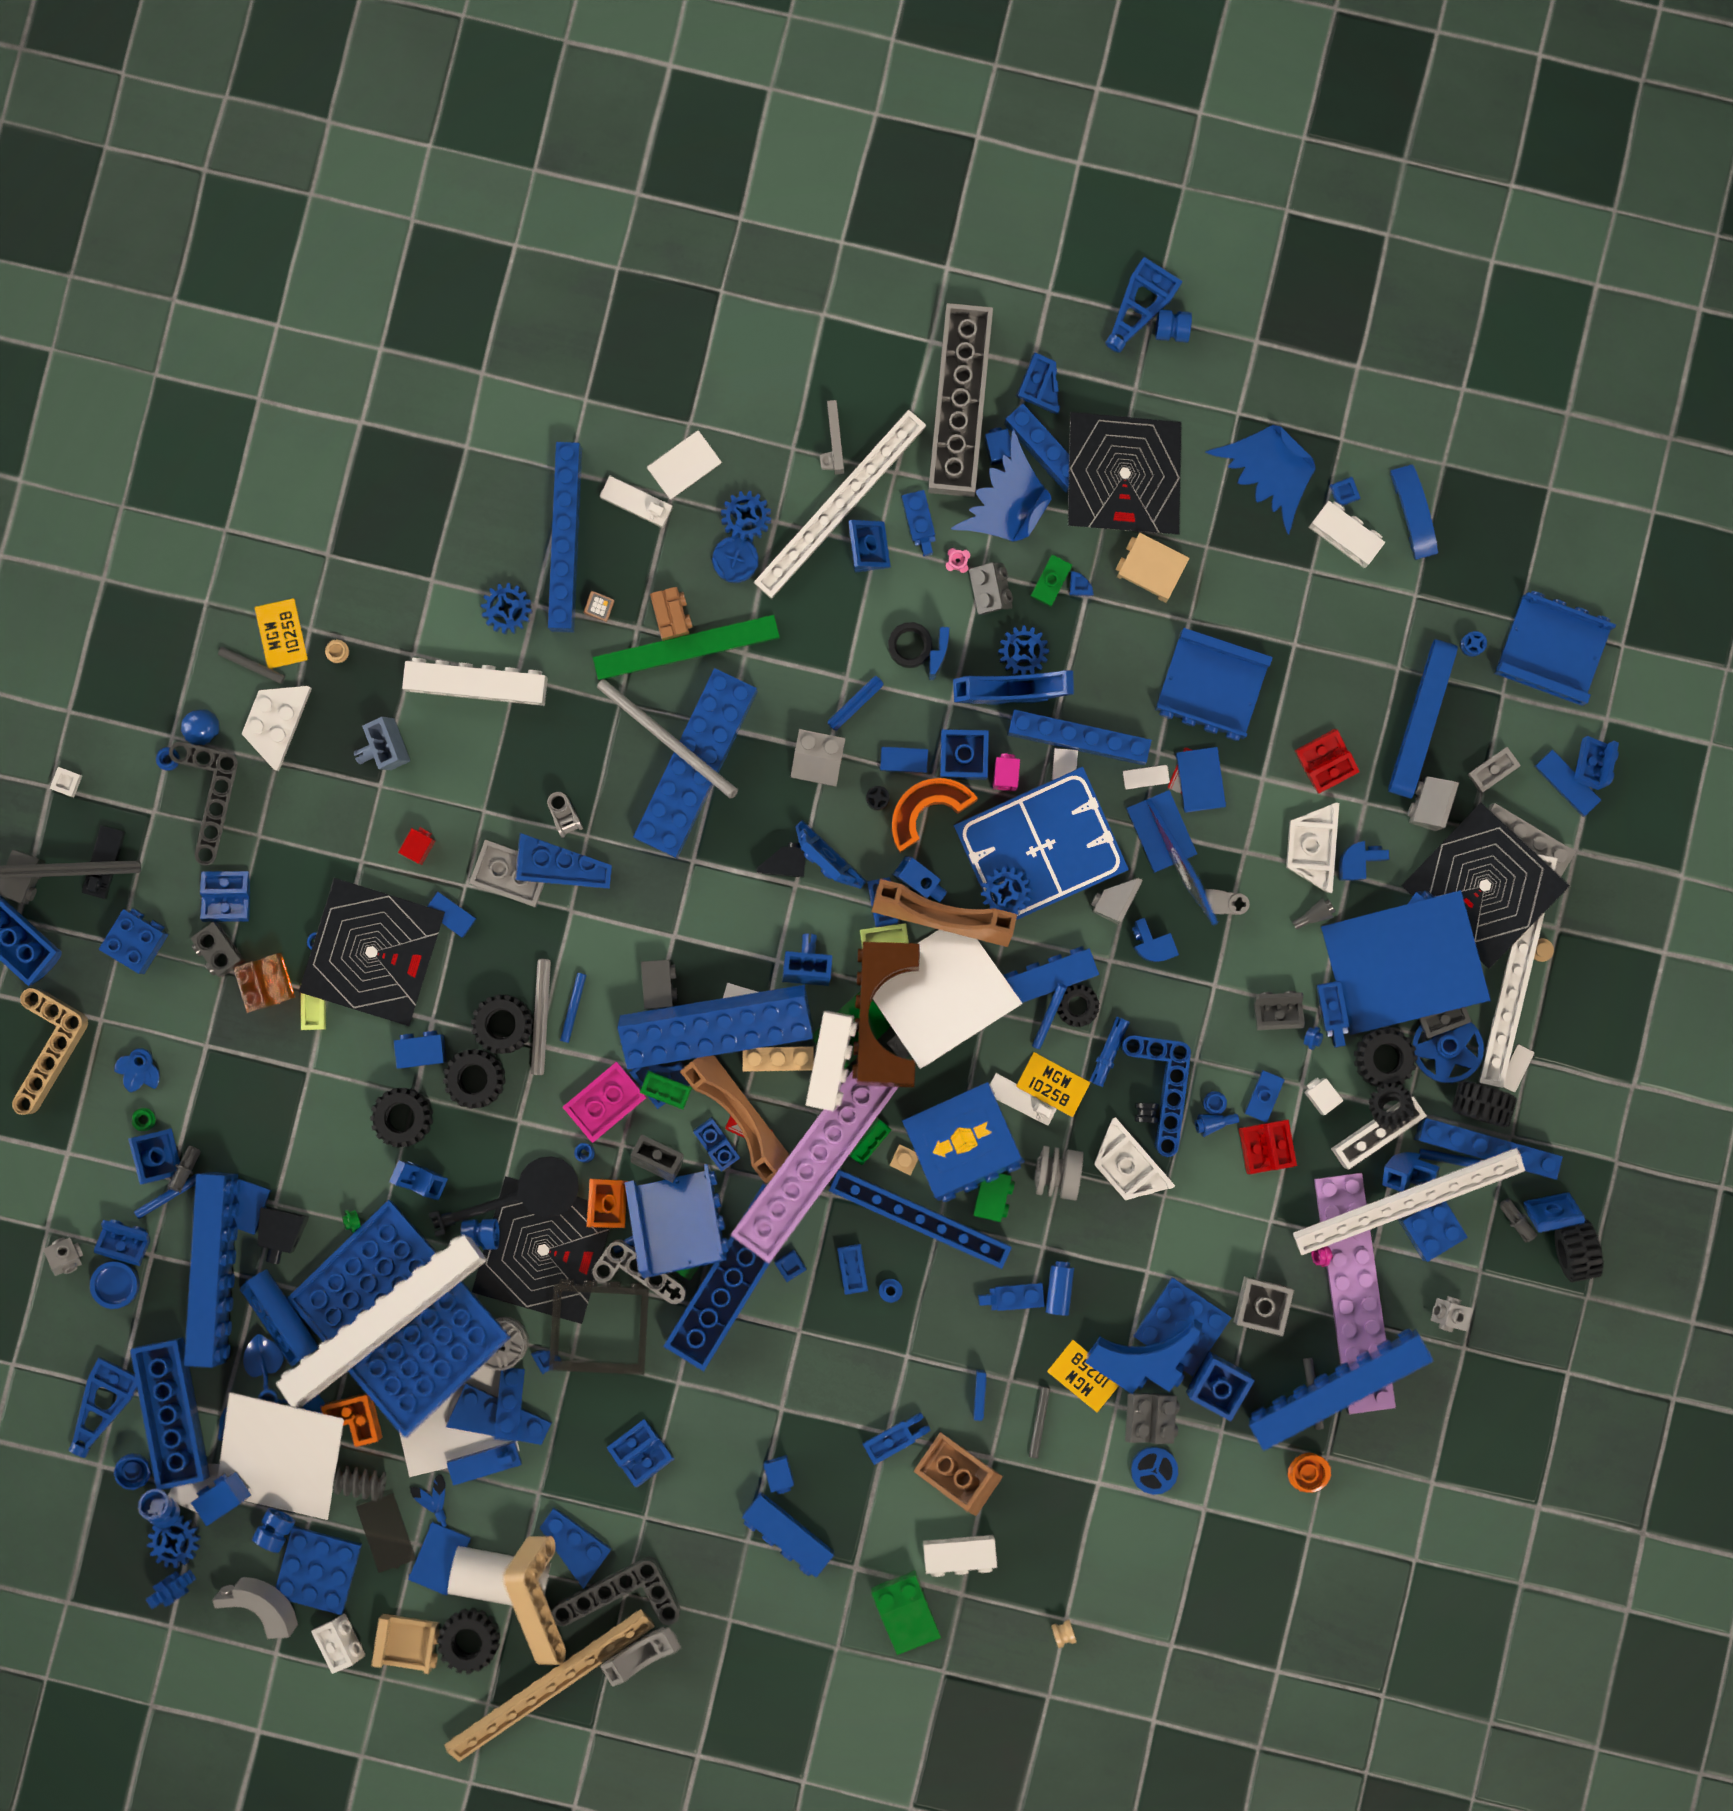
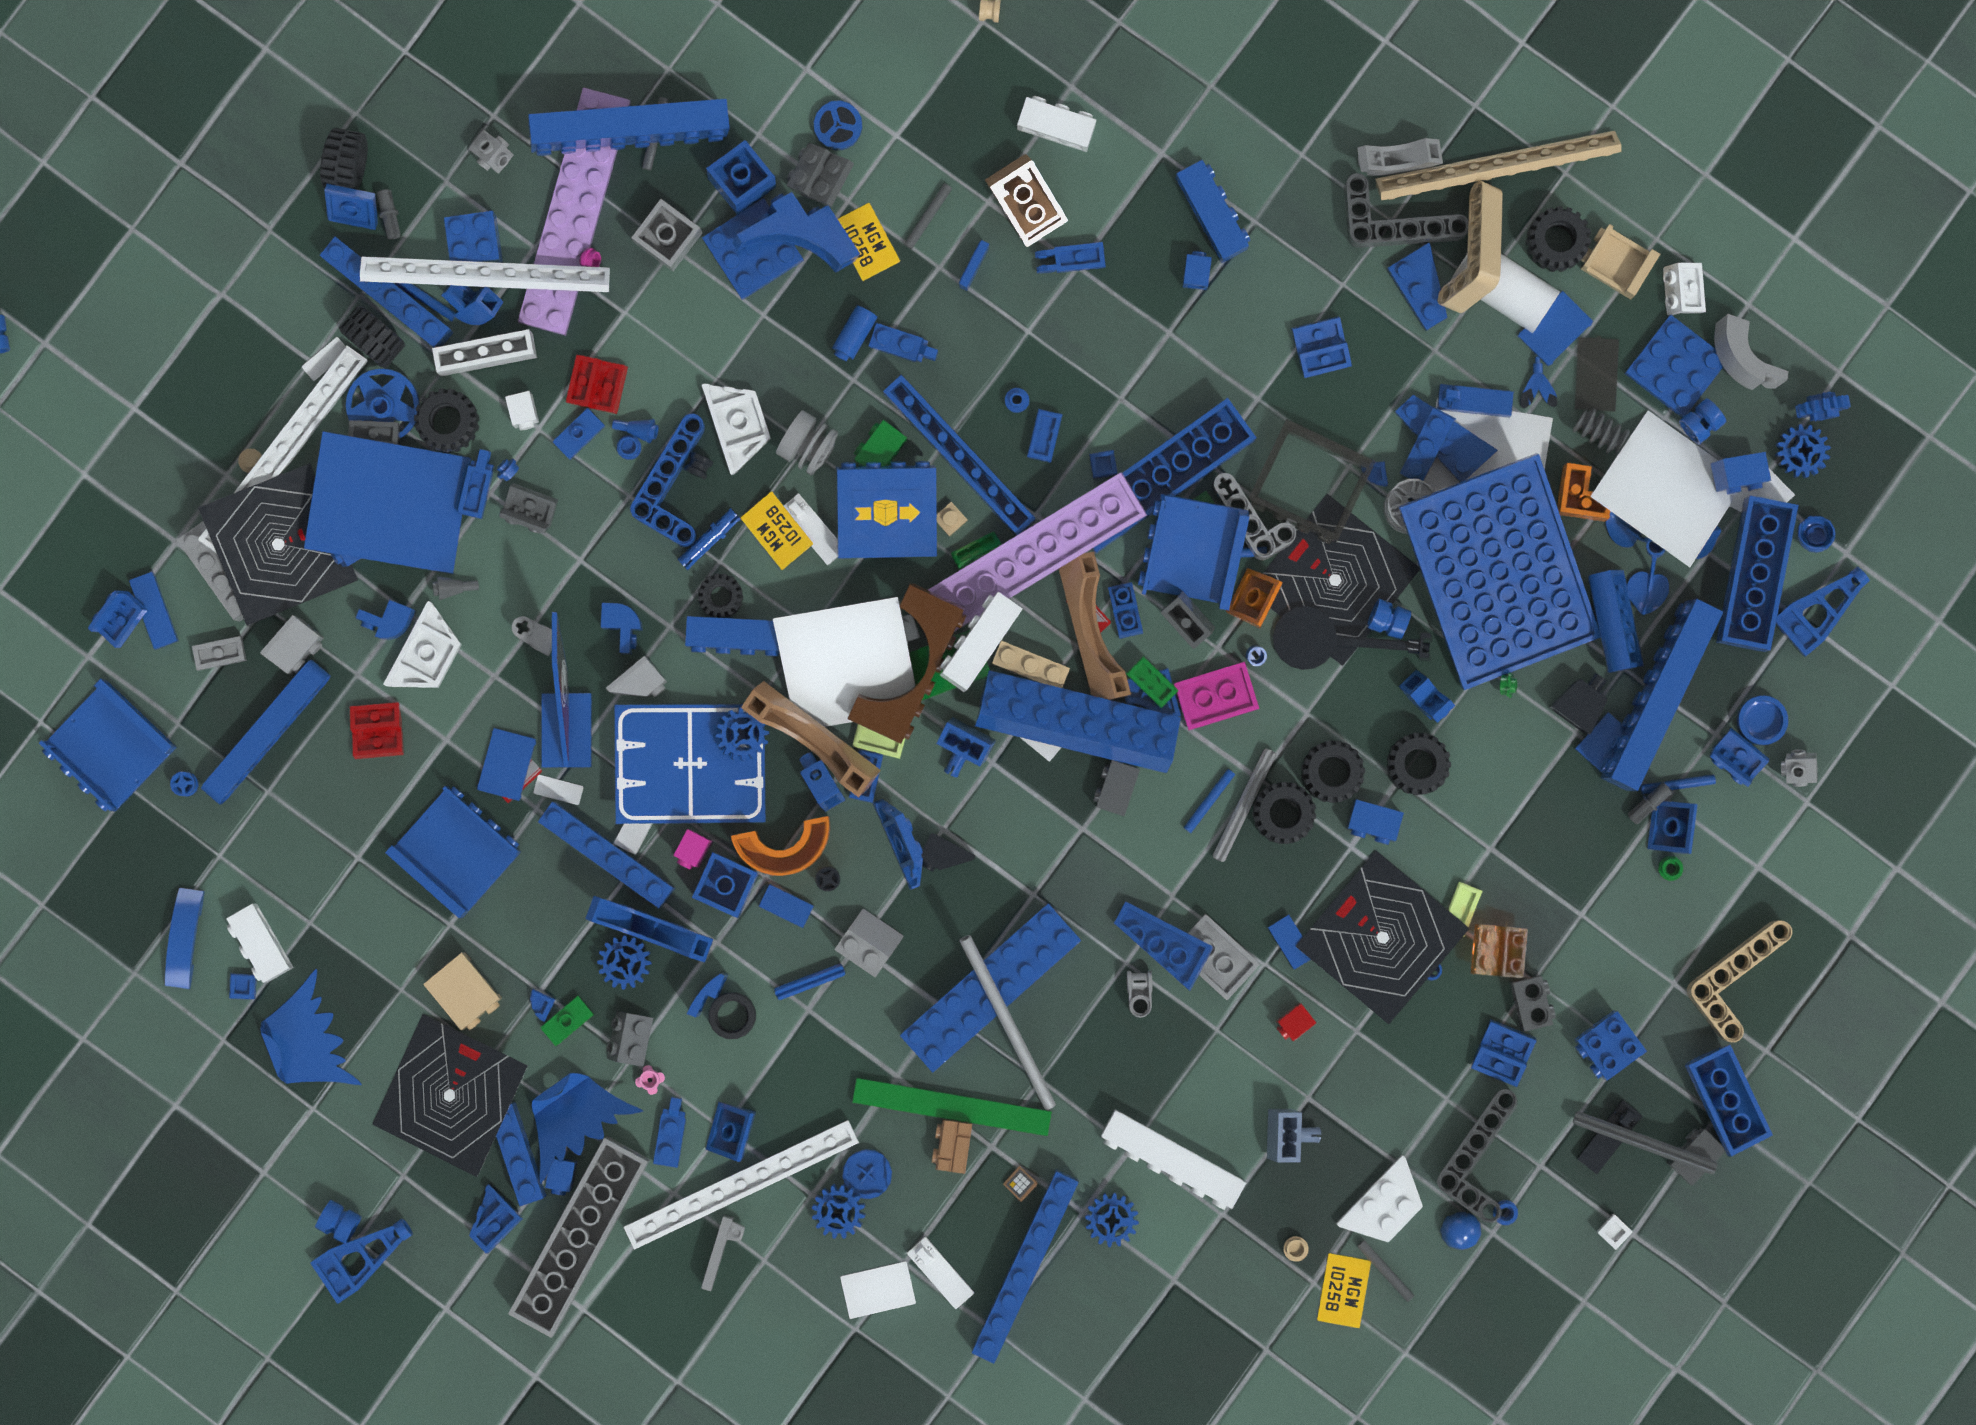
camera: 155 degrees left, 0 degrees up
blue plate [114,1048,160,1092] -> none
blue wheel [138,1489,180,1529] -> none
white brick [276,1235,487,1408] -> none
green slope [871,1571,941,1655] -> none
blue bar [1032,983,1067,1049] -> none
orange piece [1288,1452,1331,1493] -> none
black tyre [1369,1083,1415,1130] -> none

